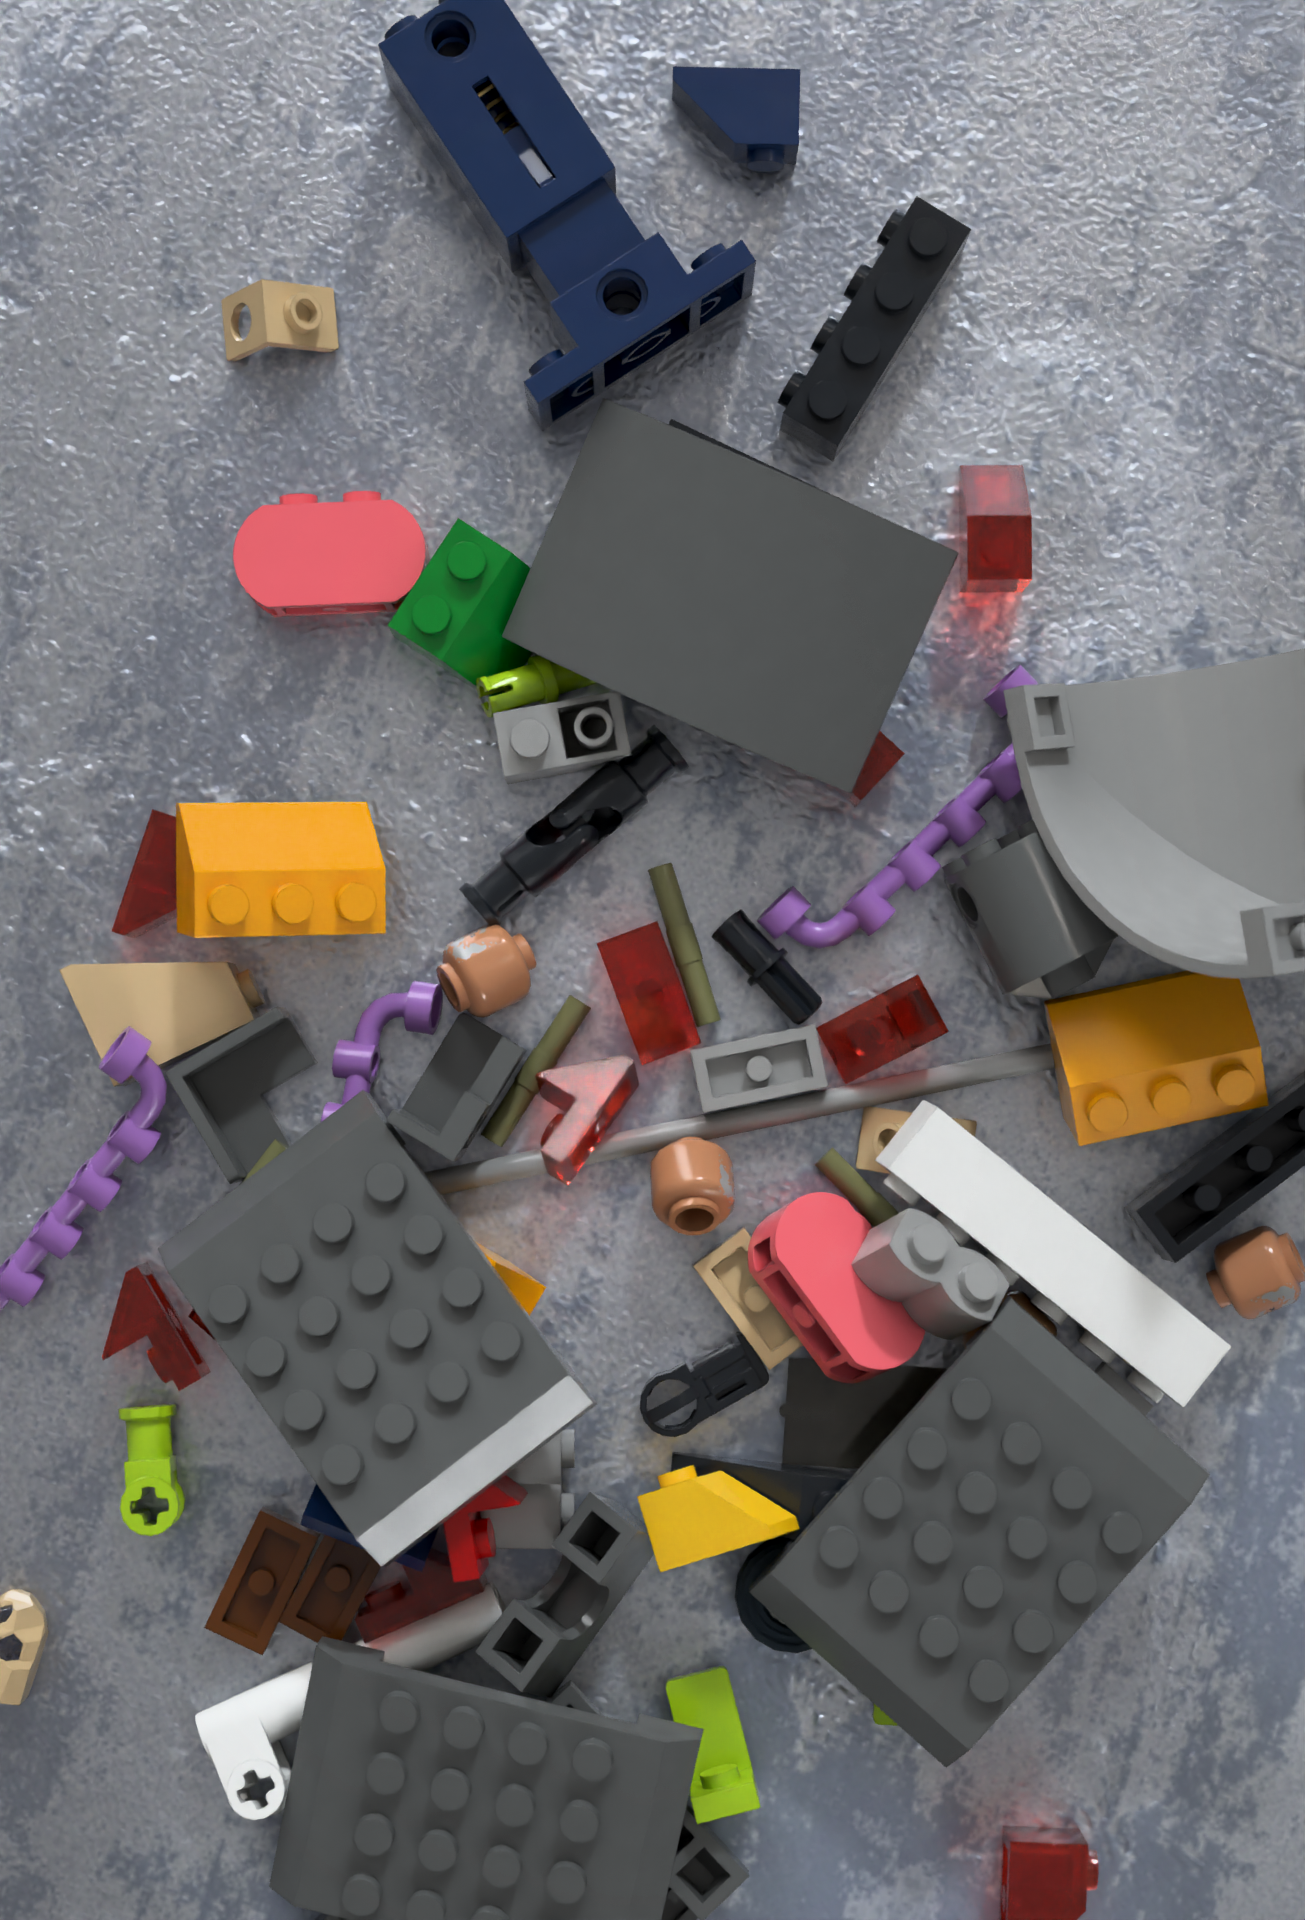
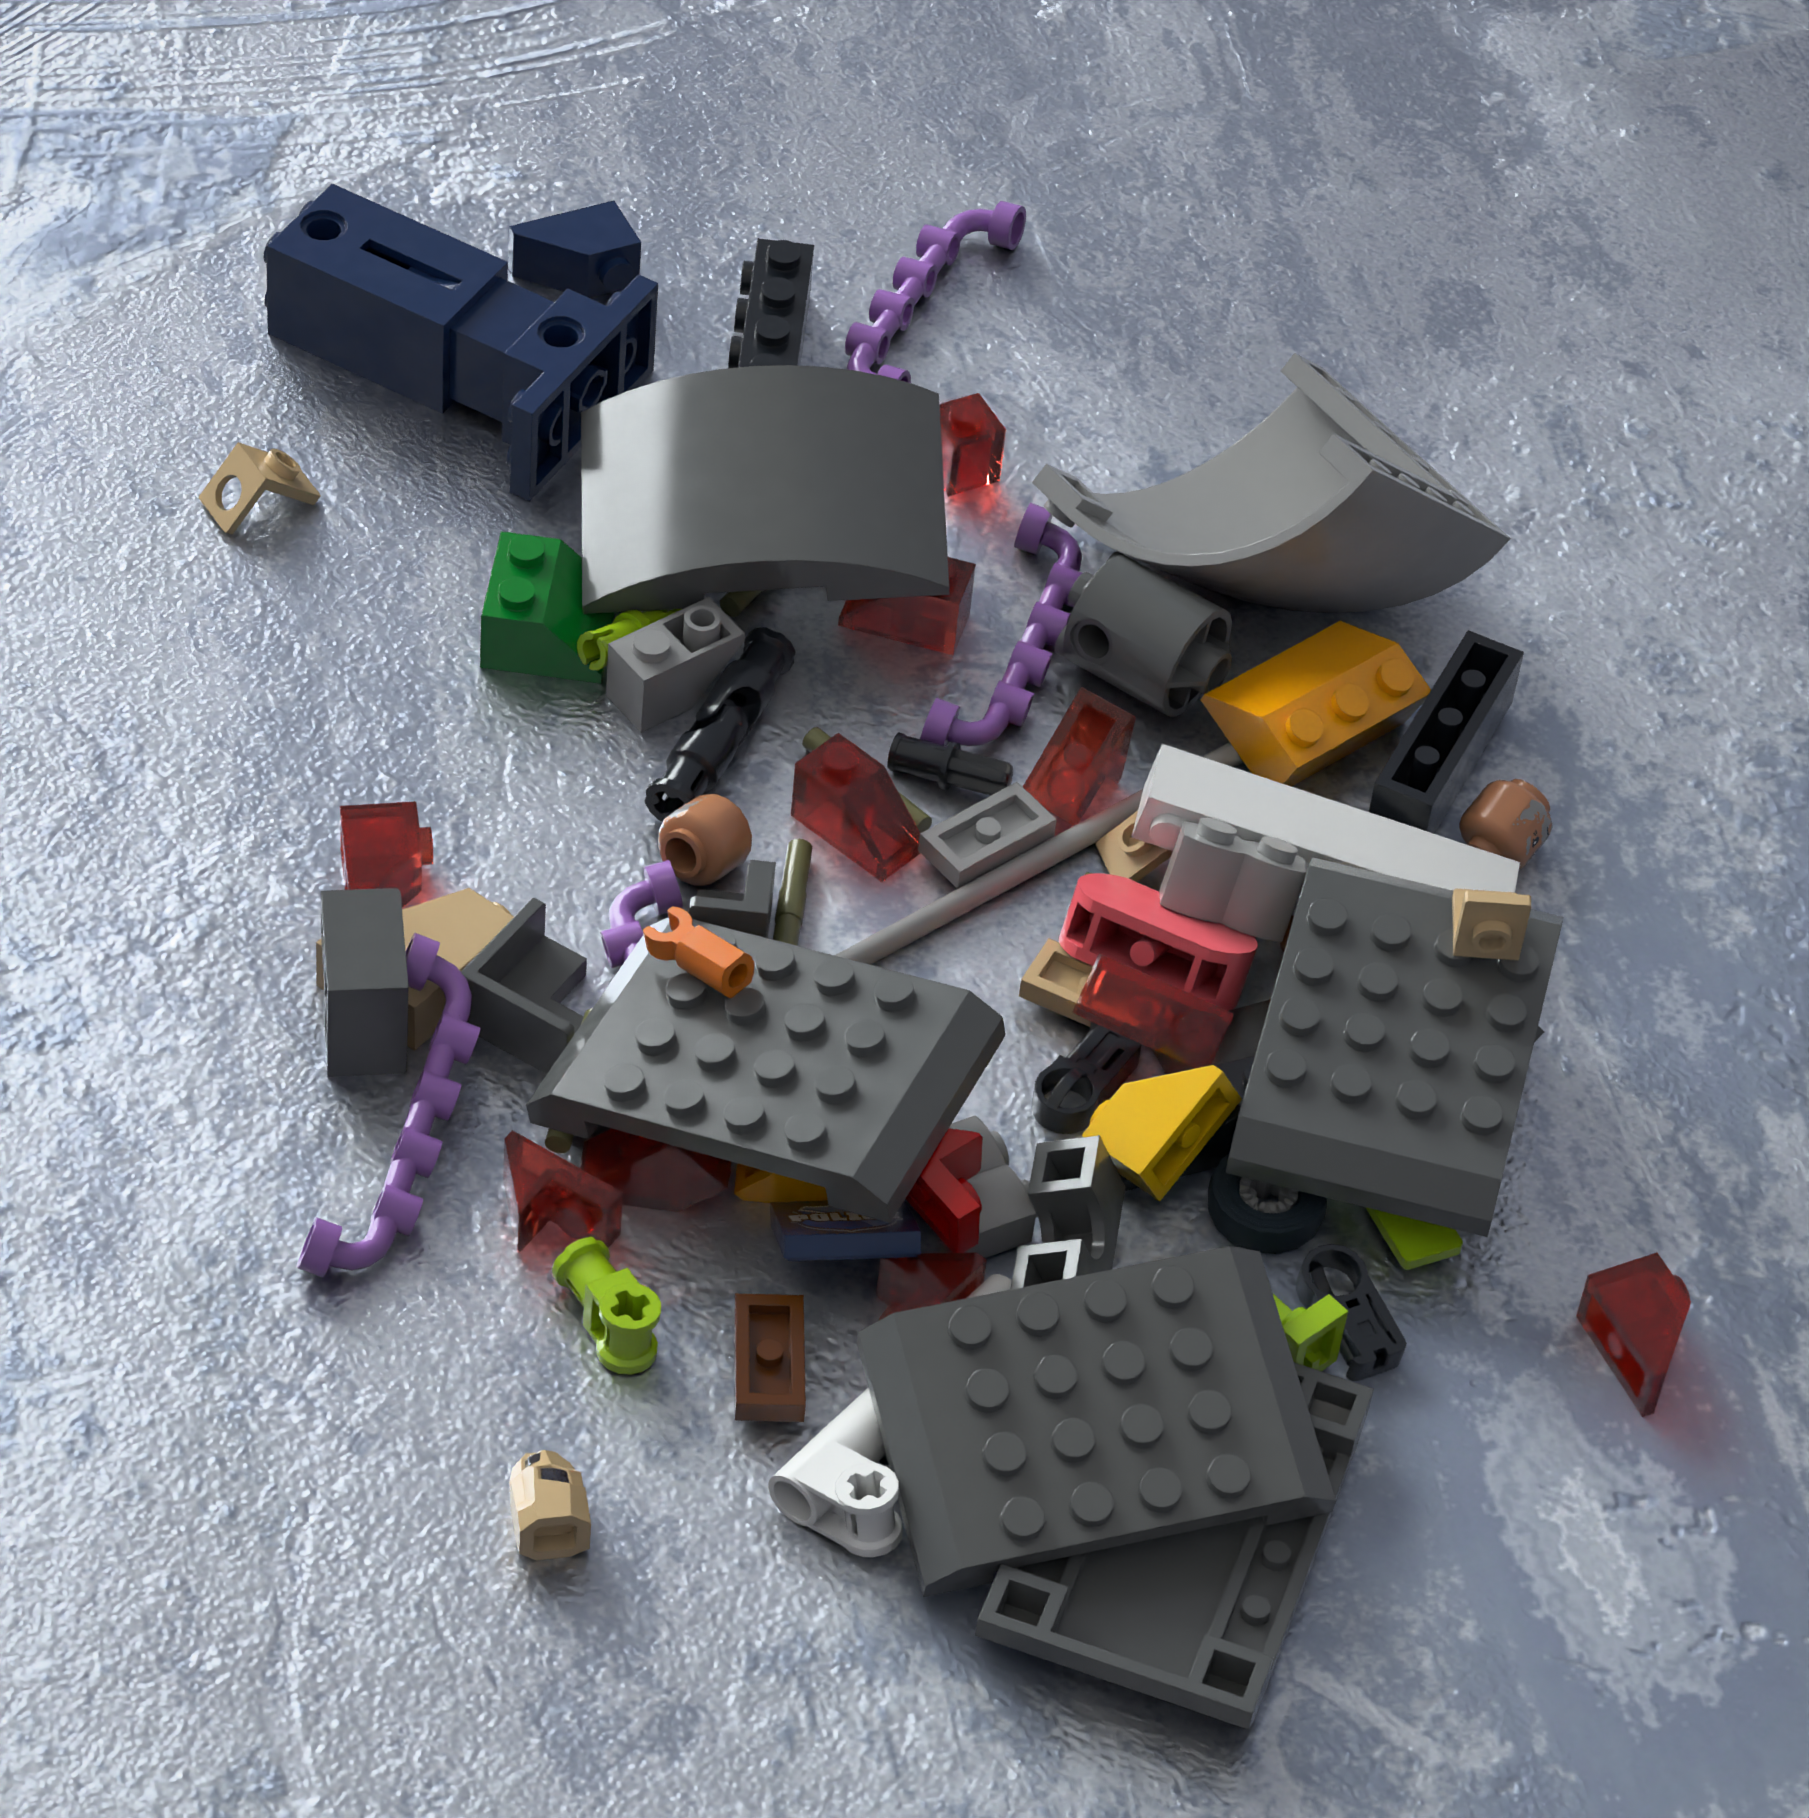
camera: 30 degrees left, 40 degrees down
light orange slope [176,802,386,938] -> none
coral brick [233,491,430,617] -> none
reddish brown plate [279,1535,381,1643] -> none
clear red slope [535,1054,639,1186] -> none
nougat head [650,1137,735,1235] -> none
none -> dark grey panel [321,888,409,1077]
none -> orange bar [643,906,754,998]
none -> medium lavender bar [845,201,1026,383]
none -> clear red slope [1072,953,1234,1069]
none -> black piece [1296,1244,1407,1381]
none -> tan bracket [1452,888,1531,960]

